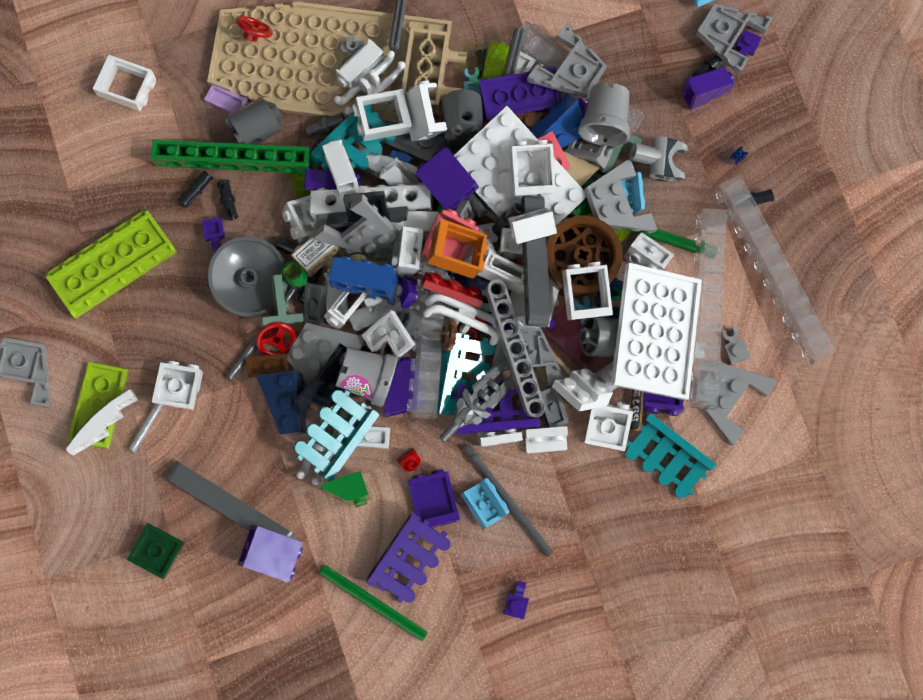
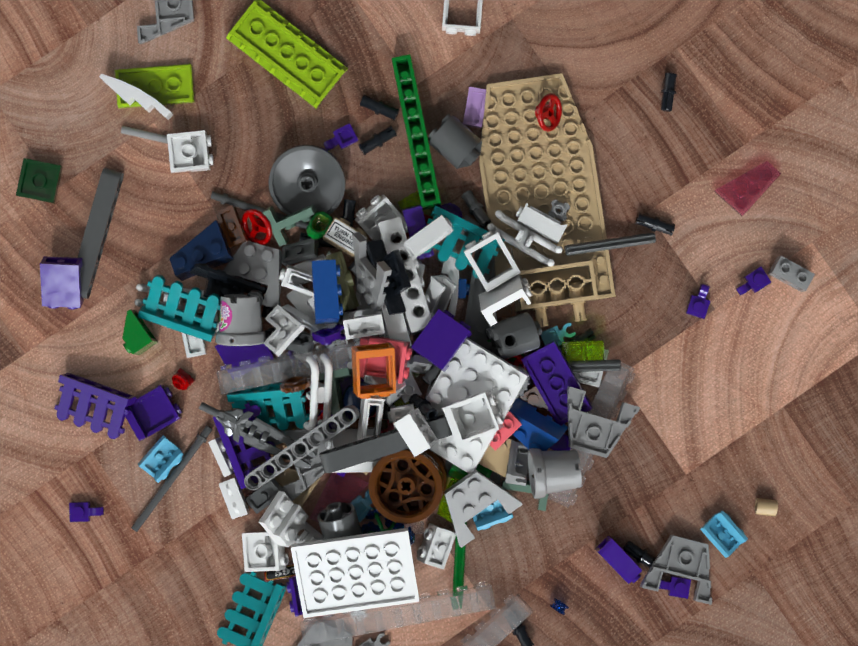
camera: 75 degrees right, 10 degrees up
green axle [319,565,428,641] -> none
red plate [422,272,483,308] -> none
white window [562,262,613,320] -> none
light grey connector [629,136,688,182] -> none

